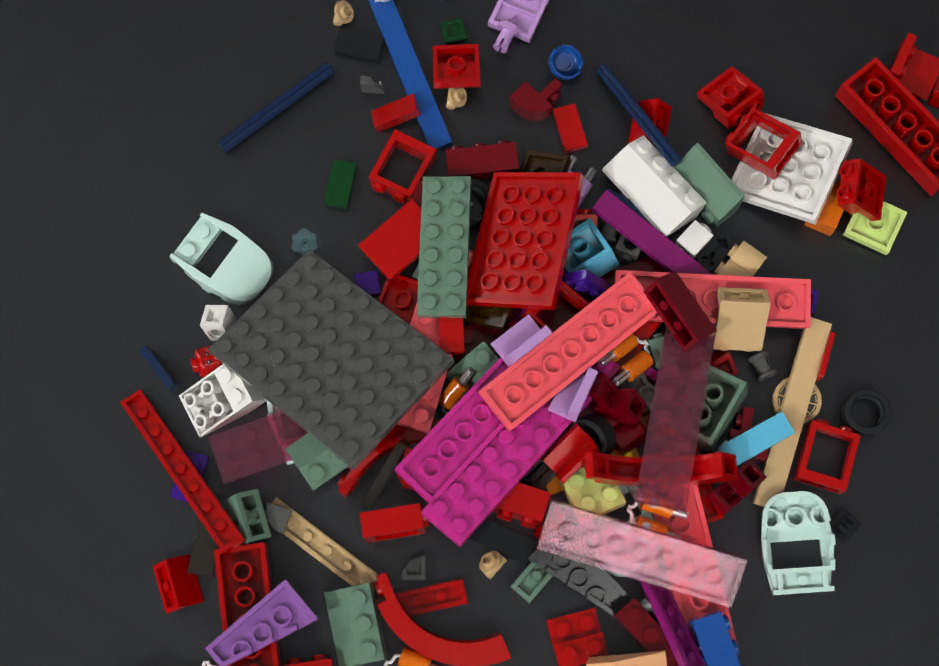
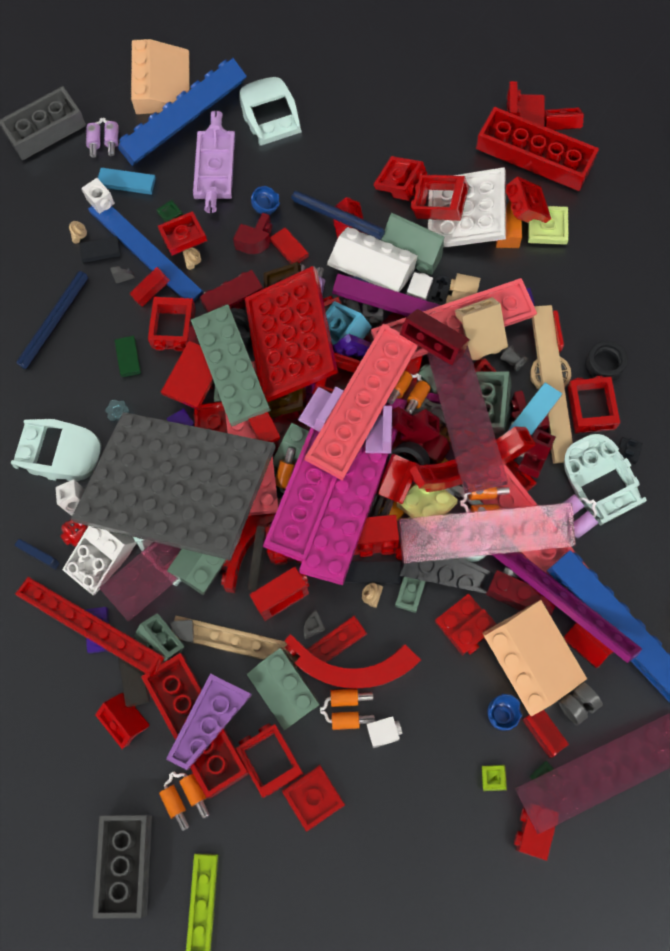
camera: 20 degrees left, 5 degrees down
none -> lavender piece [549,494,598,542]

